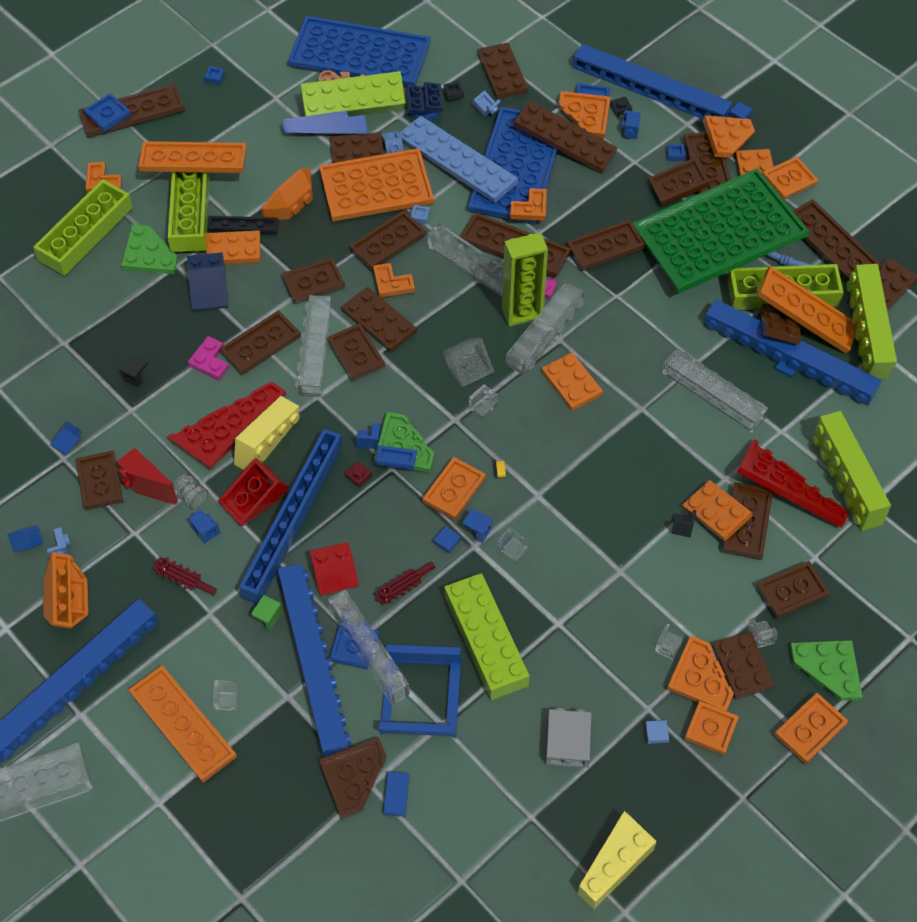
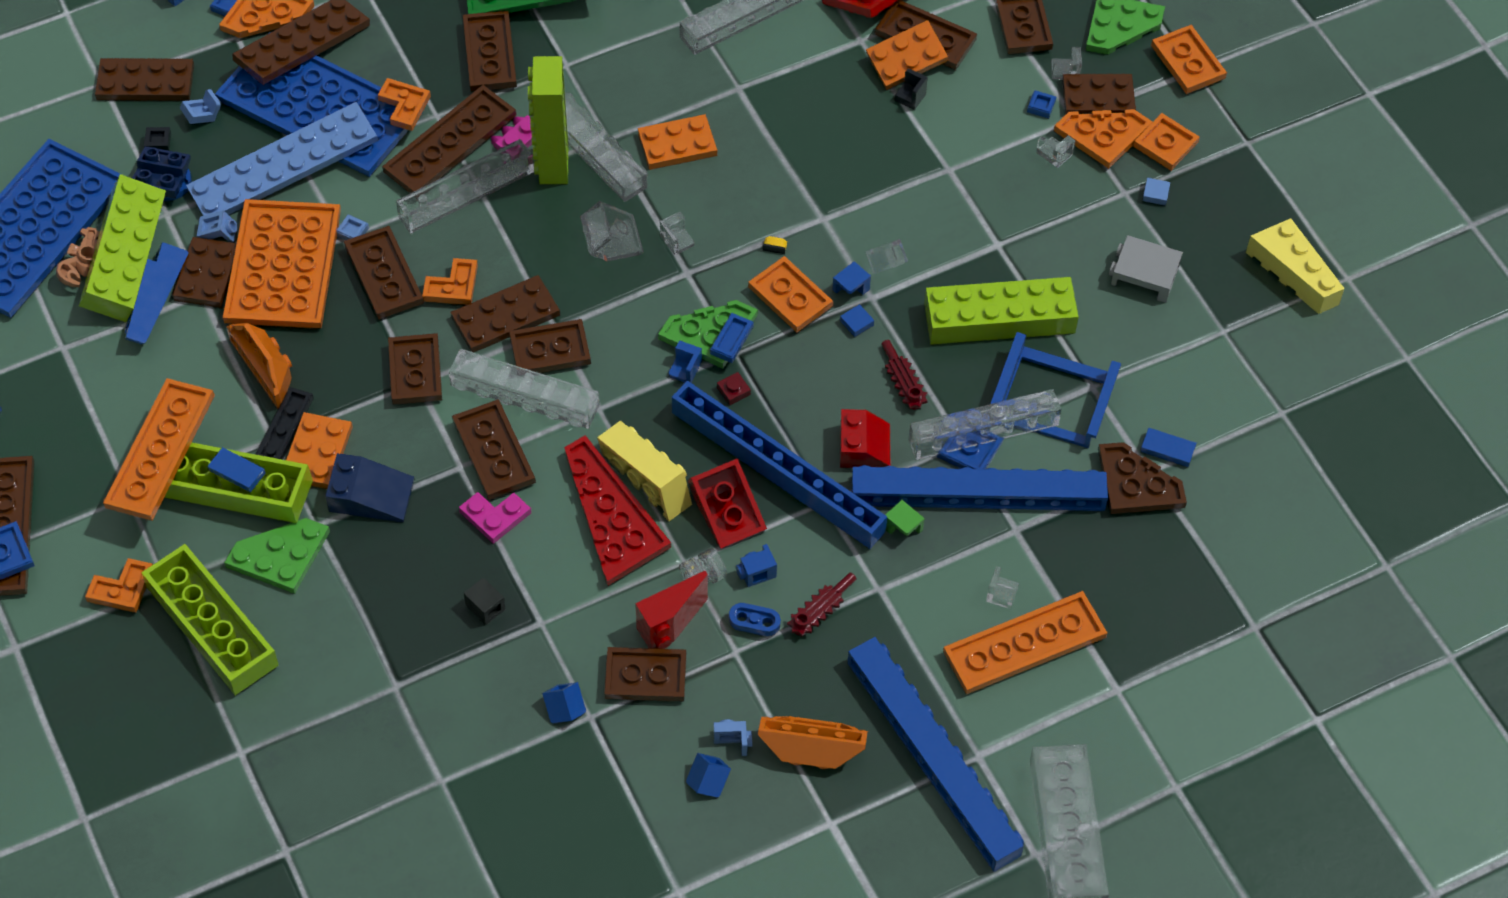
camera: 75 degrees left, 0 degrees up
none -> blue tile [207,447,265,492]
none -> blue plate [729,603,781,636]
none -> blue tile [1027,90,1057,119]

